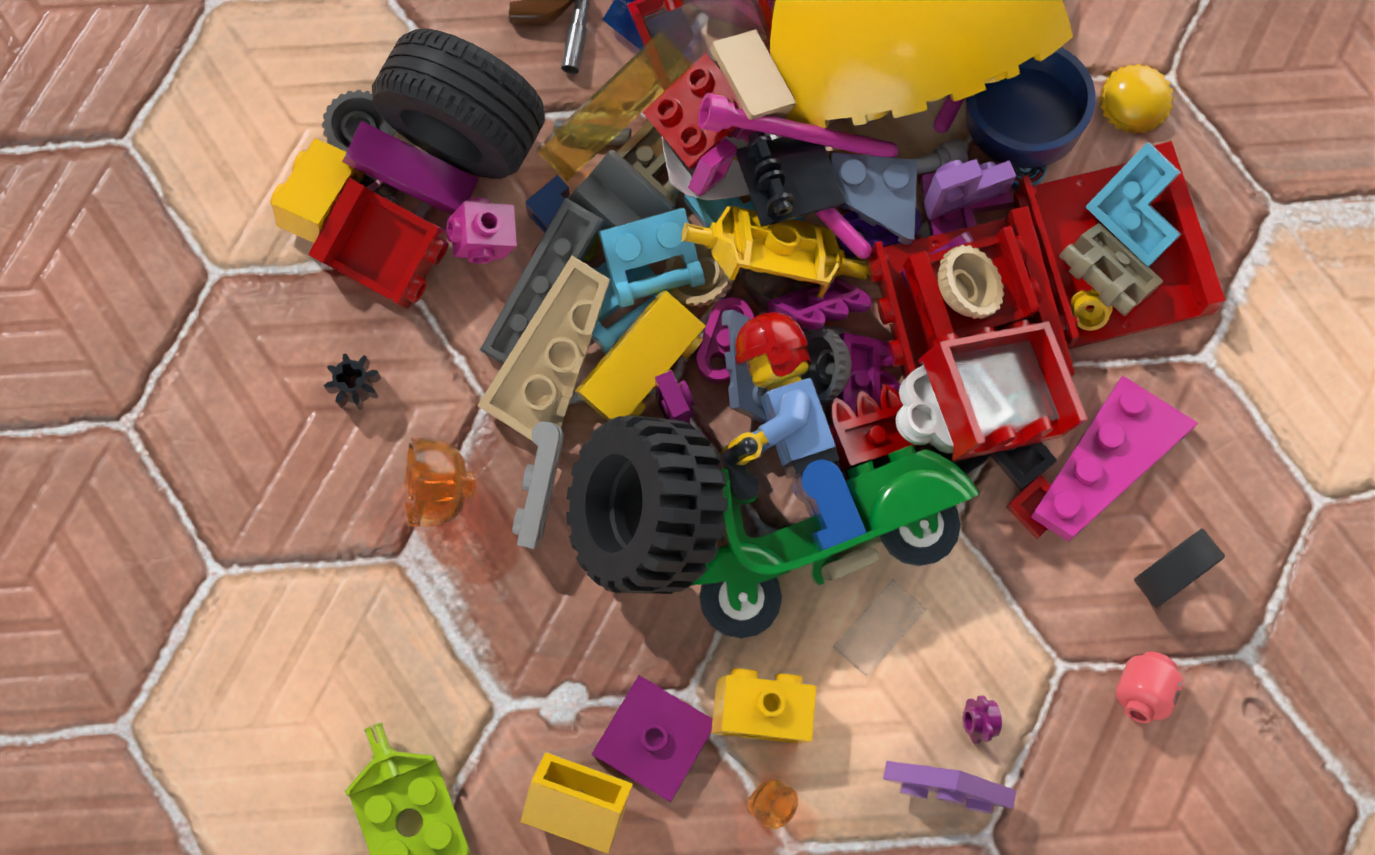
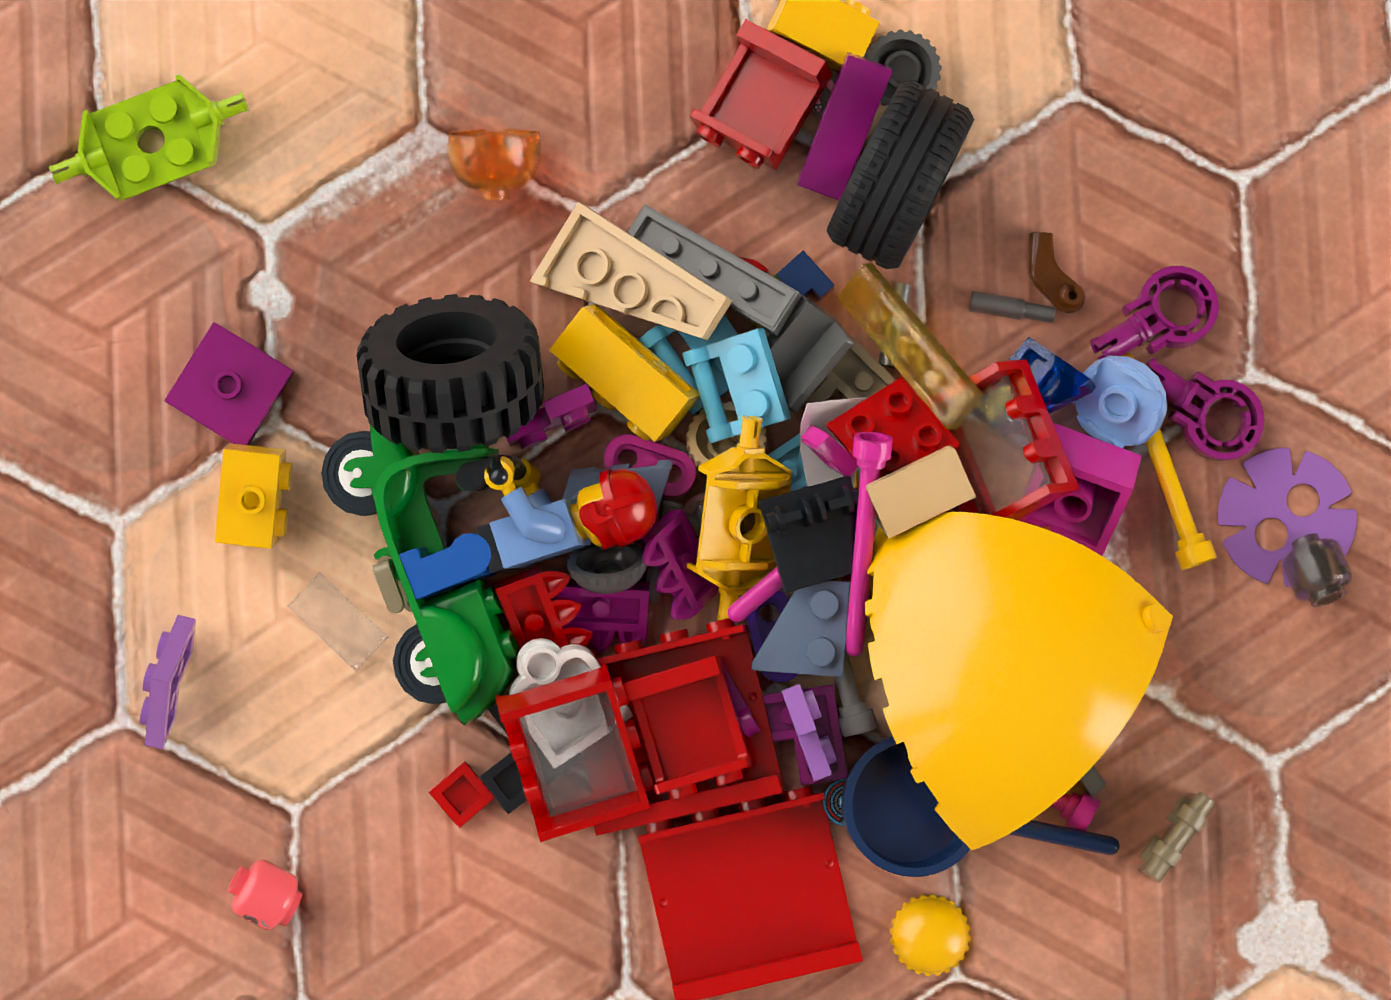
camera: 90 degrees right, 10 degrees up
black gear [324,353,381,410] -> none
dark pink brick [446,197,517,264] -> none
light grey plate [512,421,564,549] -> none
yellow brick [520,752,633,854] -> none
clear orange tile [747,779,798,829] -> none
tan hat [938,245,1004,319] -> none
magenta plate [962,695,1002,744] -> none
dark pink wing [1031,375,1198,542] -> none
dark tan plate [1059,223,1163,317] -> none
yellow plate [1070,289,1112,331] -> none
medium azure plate [1086,143,1182,267] -> none
black tyre [1134,528,1225,608] -> none

